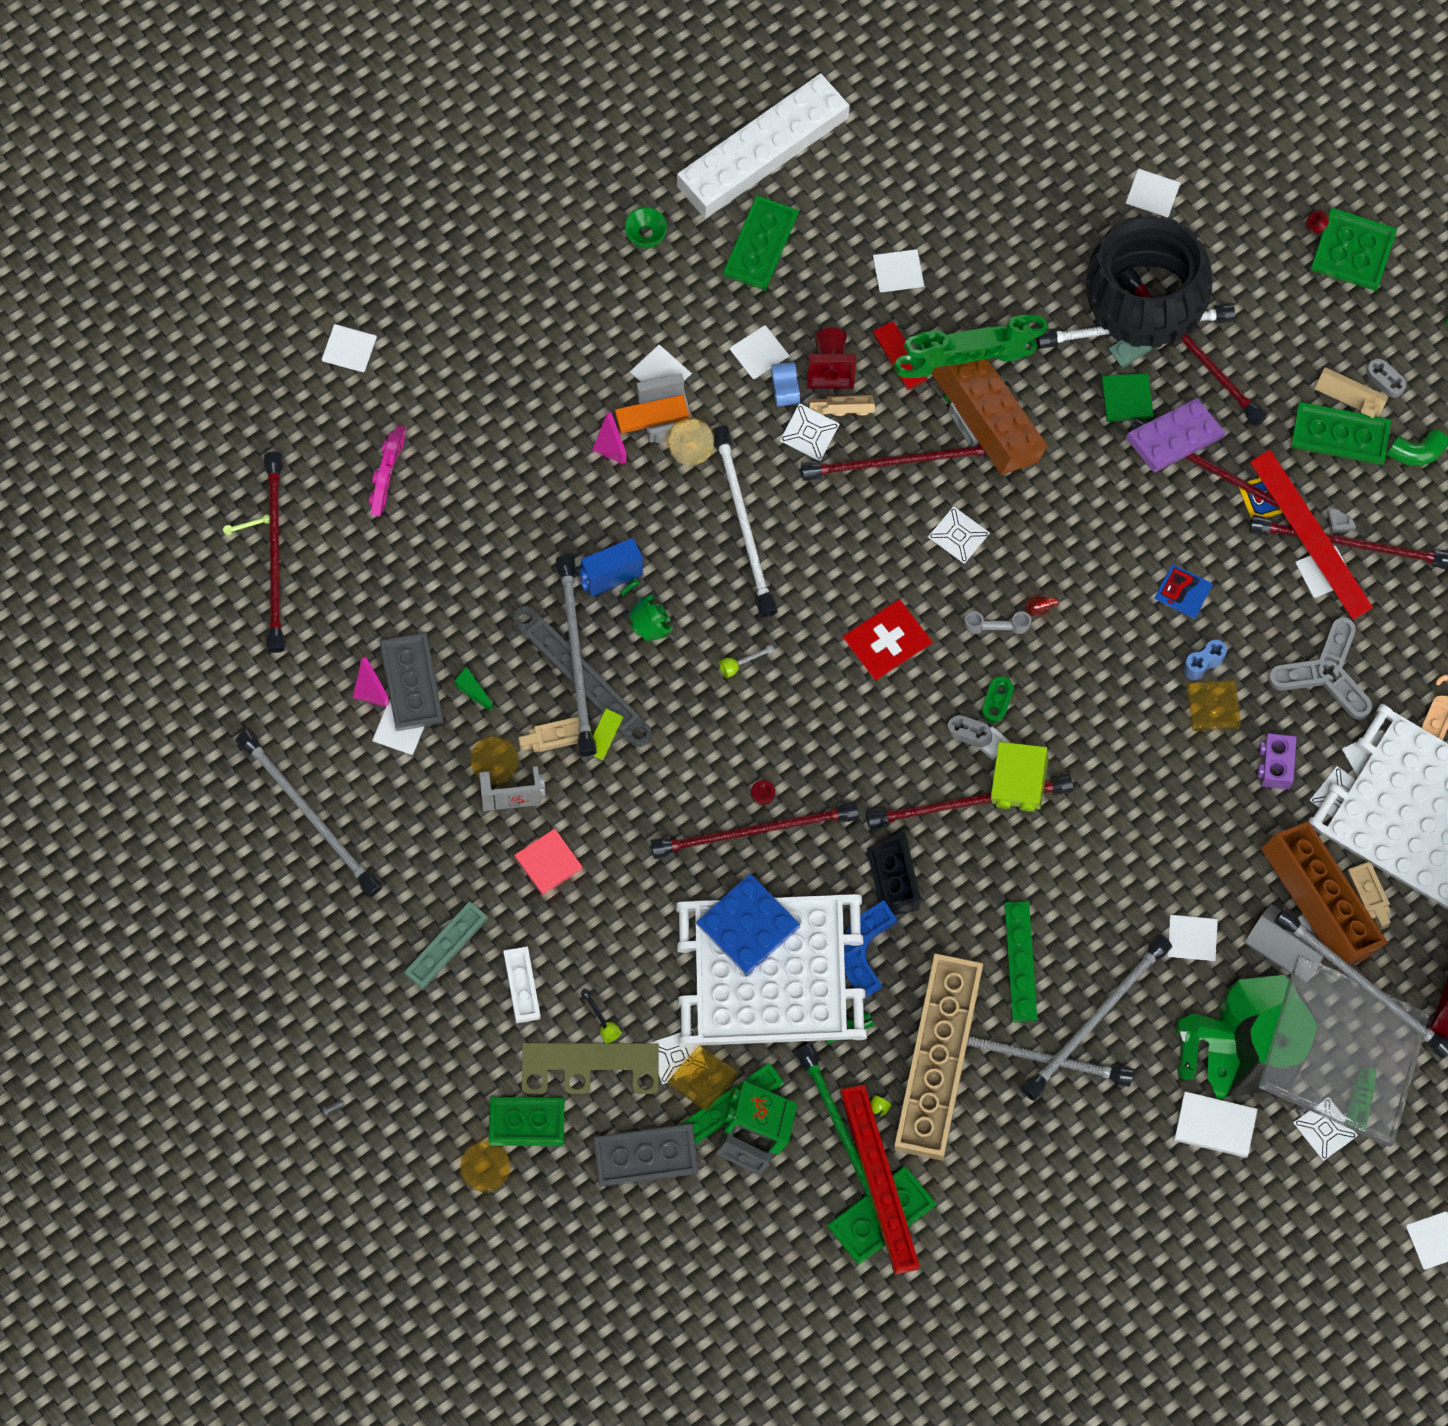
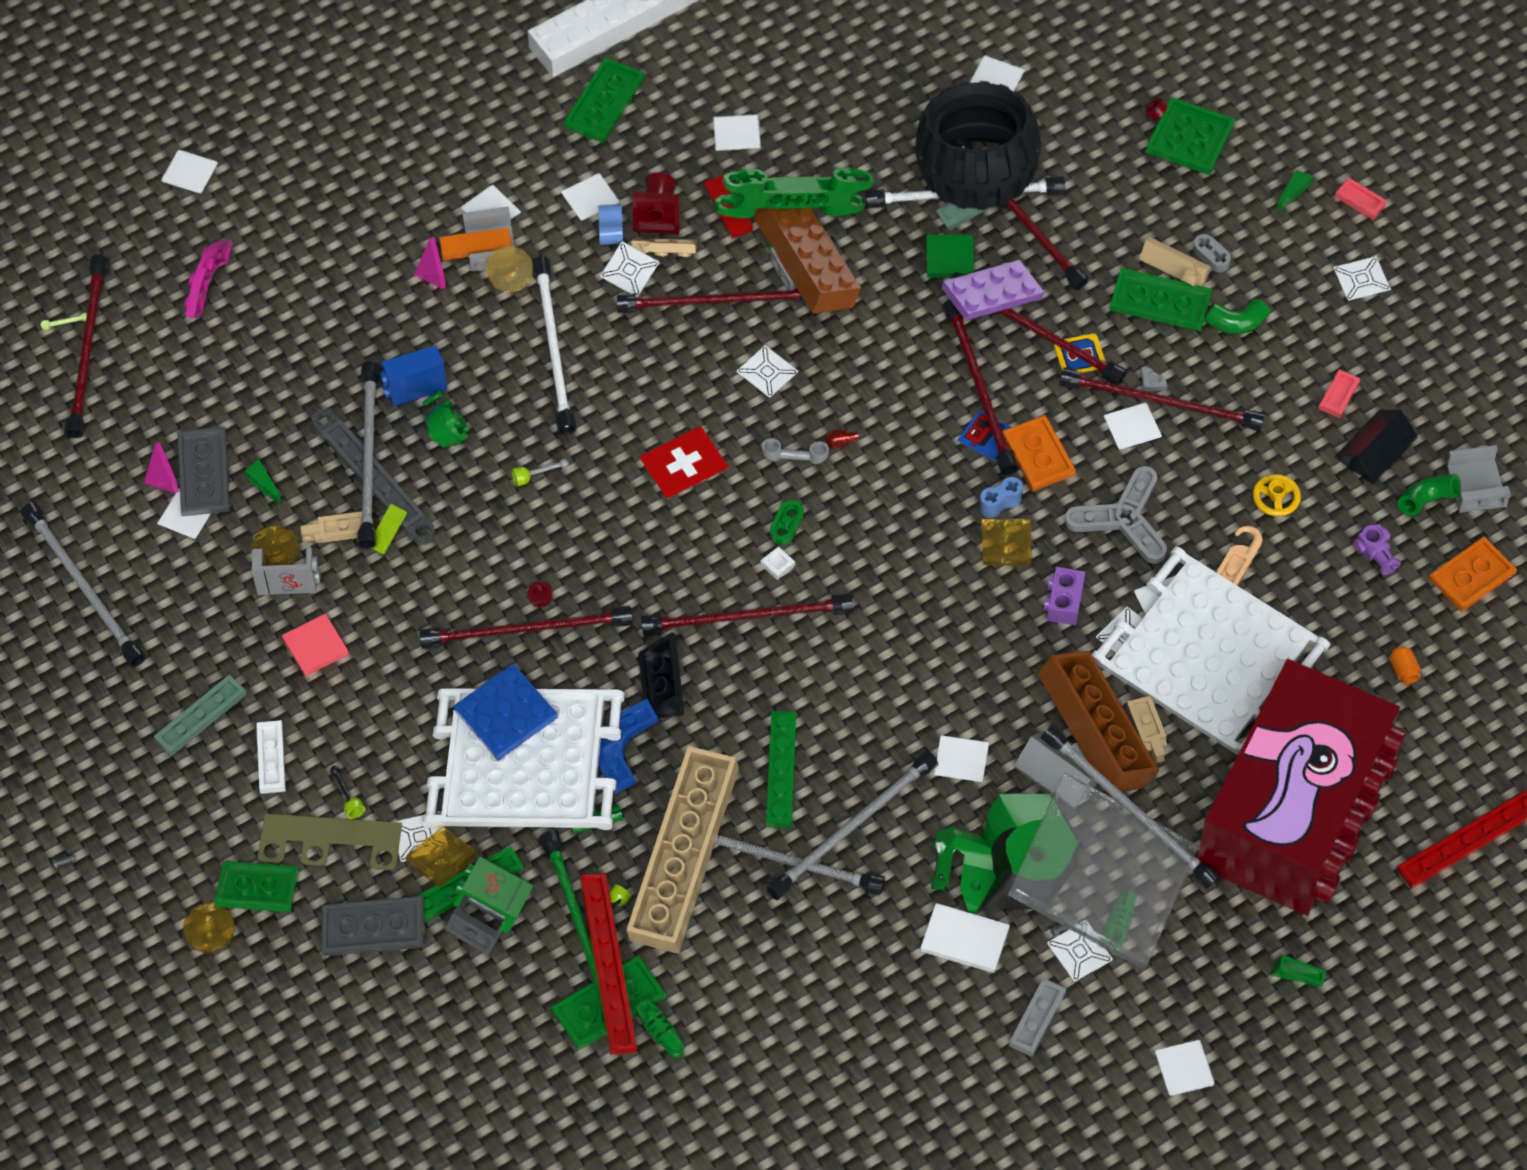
camera: 10 degrees right, 10 degrees down
green piece [625,207,667,248] -> none
light grey beam [948,715,992,747] -> none
lime slope [991,742,1049,812] -> none
red tile [1250,450,1373,621] -> none
none -> green hinge [635,998,684,1059]
none -> dark red hose [942,299,1019,475]
none -> orange tile [1002,415,1076,492]
none -> light grey plate [1009,978,1067,1057]

